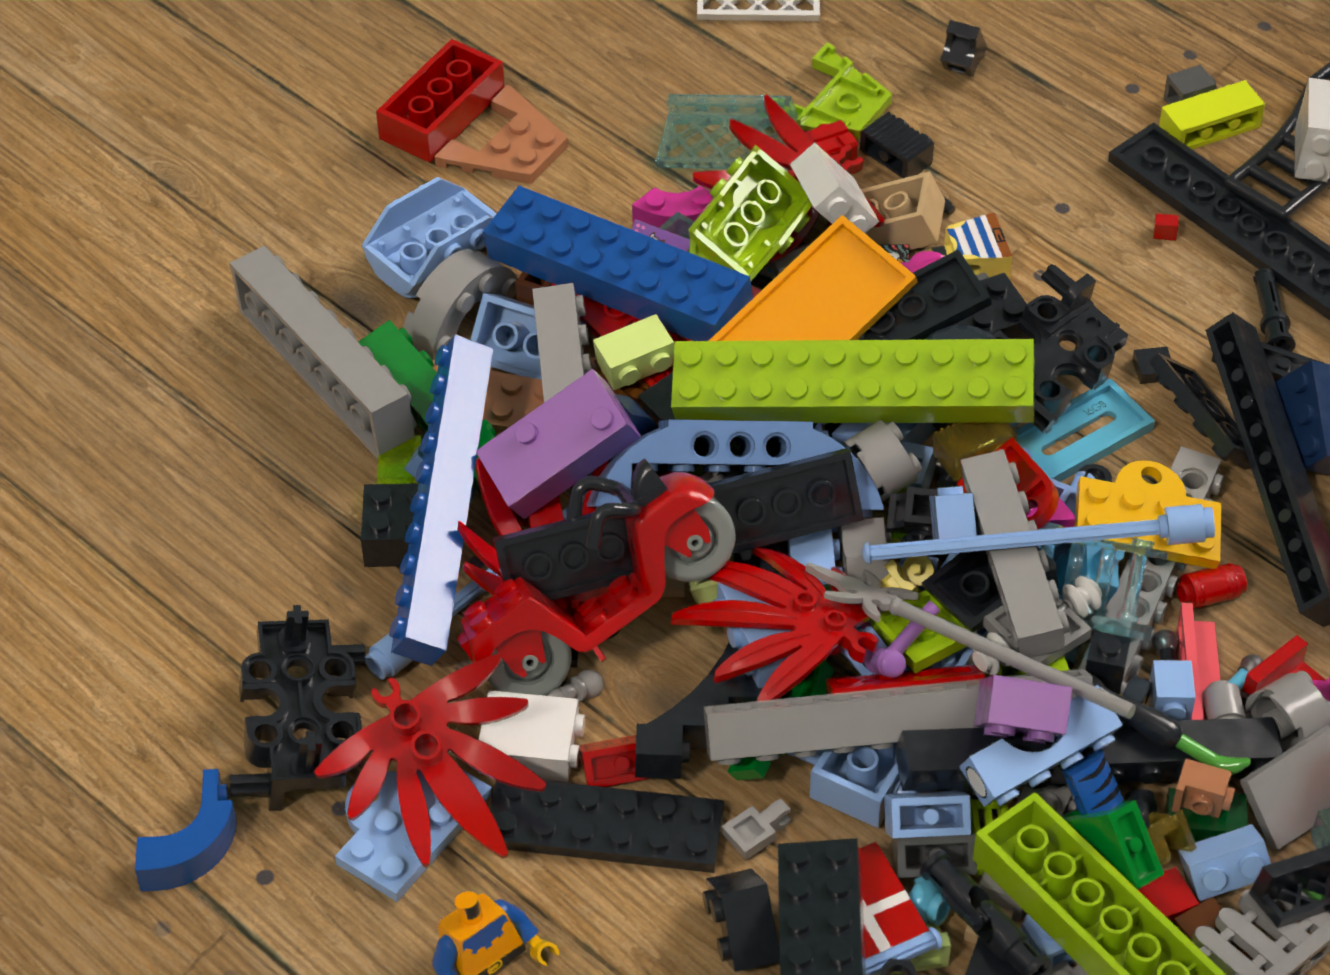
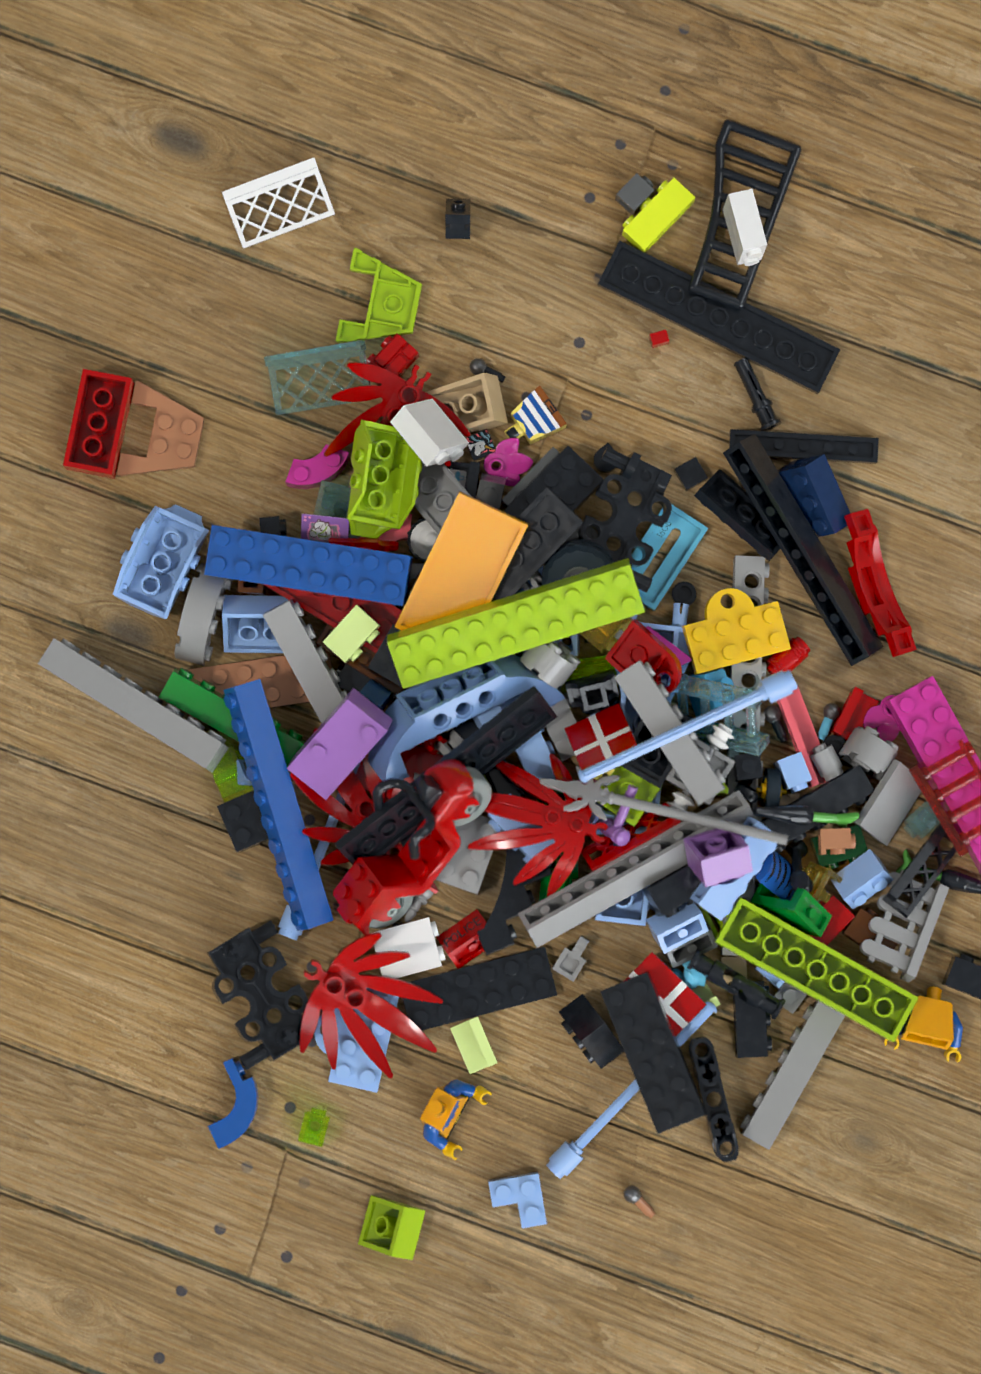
camera: 25 degrees left, 35 degrees up
black brick [860,111,934,178] -> none
light blue brick [929,486,977,539] -> none
none -> clear neon green brick [298,1107,330,1147]
none -> light grey brick [435,815,497,895]
none -> yellowish green panel [450,1016,497,1074]

